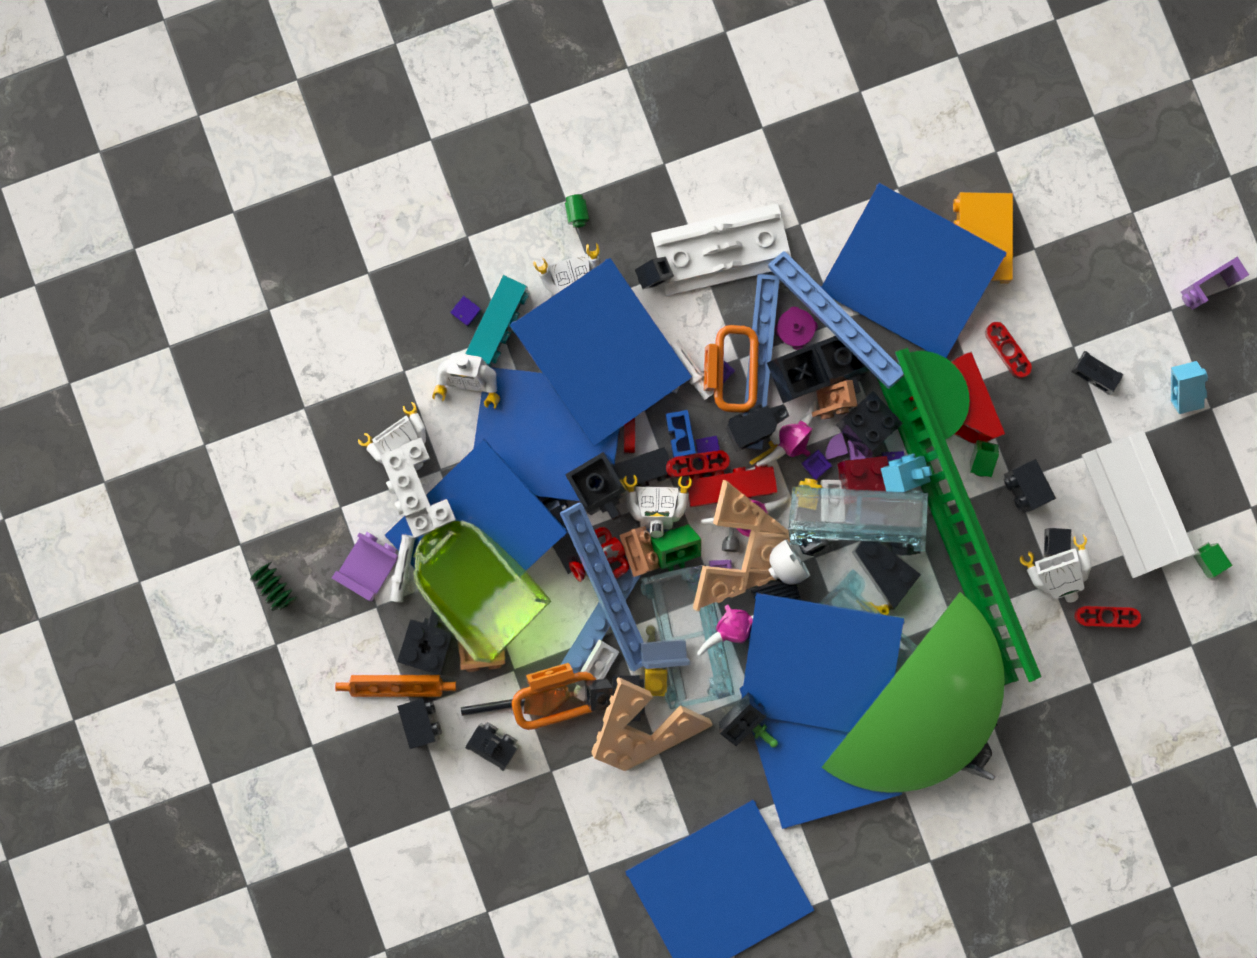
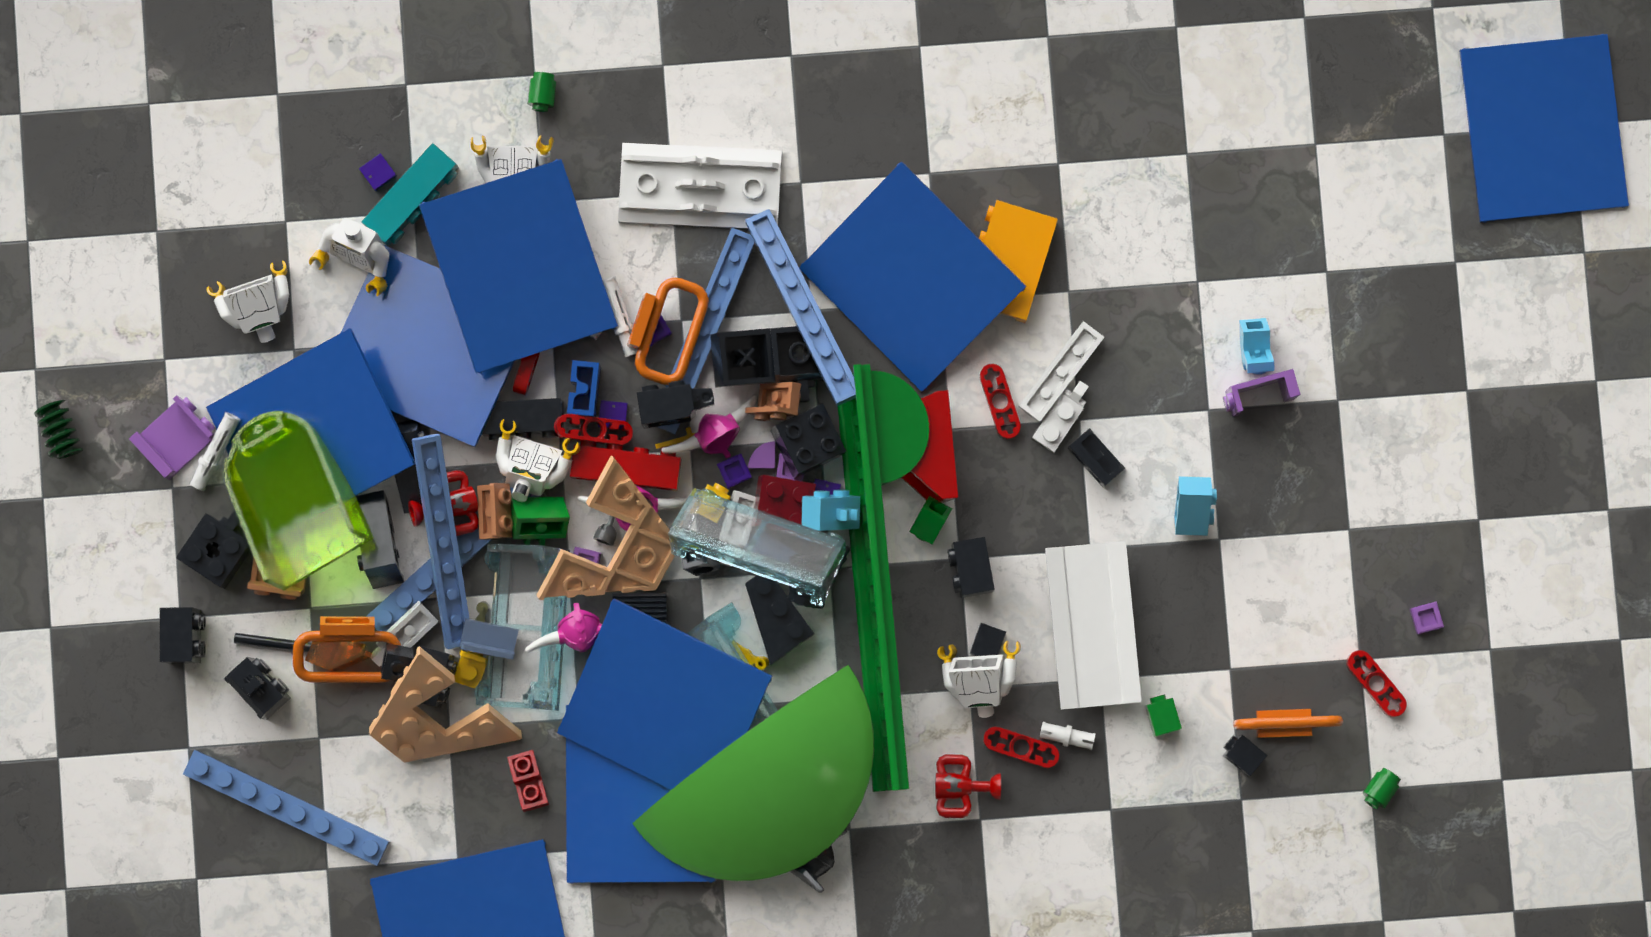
camera: 15 degrees right, 0 degrees up
orange plate [335,675,456,697] -> none
white bracket [380,438,456,539] -> none
black hinge [565,452,630,520] -> none
black brick [635,257,674,289] -> none
black hinge [719,692,766,746] -> none
bright green piece [753,724,778,748] -> none
white cylinder [768,540,810,585] -> none
magenta piece [774,306,818,350] -> none
none -> medium blue plate [183,750,390,866]
none -> wedge [349,490,405,589]
none -> red slope [507,750,549,812]
none -> red piece [935,754,1001,818]
none -> white plate [1018,321,1104,423]
none -> white hinge [1032,381,1089,453]
none -> white pin [1039,722,1096,750]
none -> medium azure brick [1239,318,1274,374]

